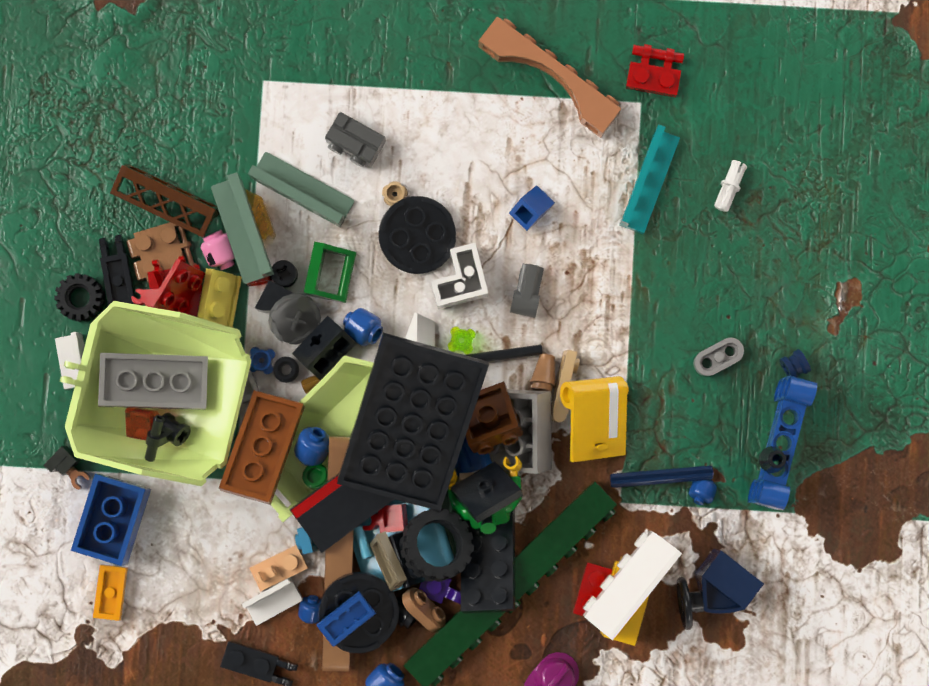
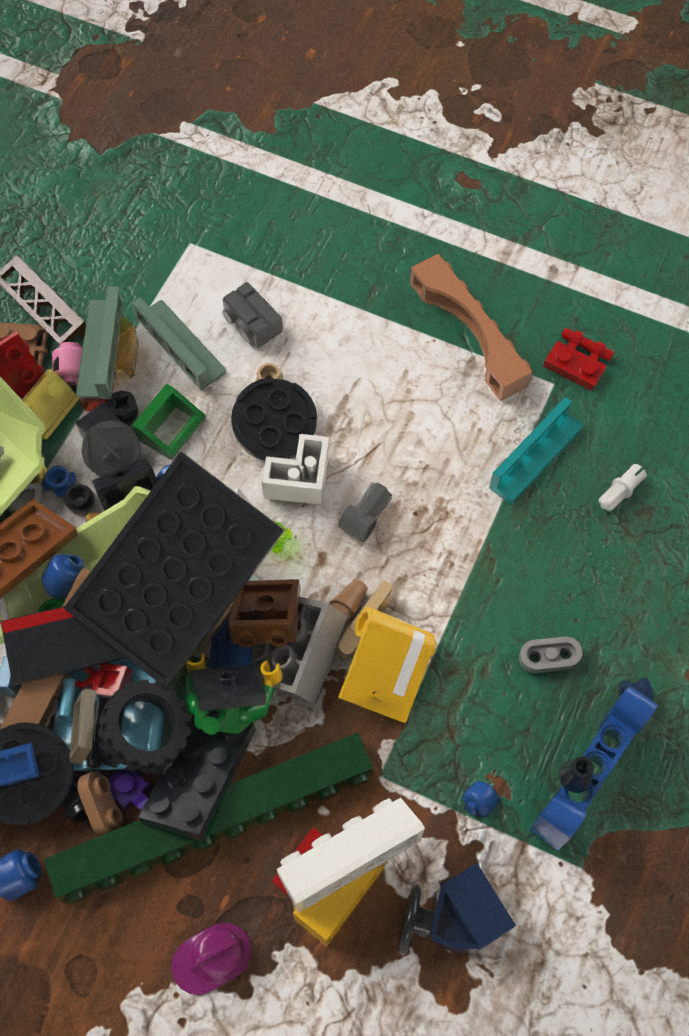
camera: 20 degrees right, 20 degrees down
black bar [466,344,543,362] -> none
blue brick [509,185,555,231] -> none
dark blue axle [610,466,714,488] -> none

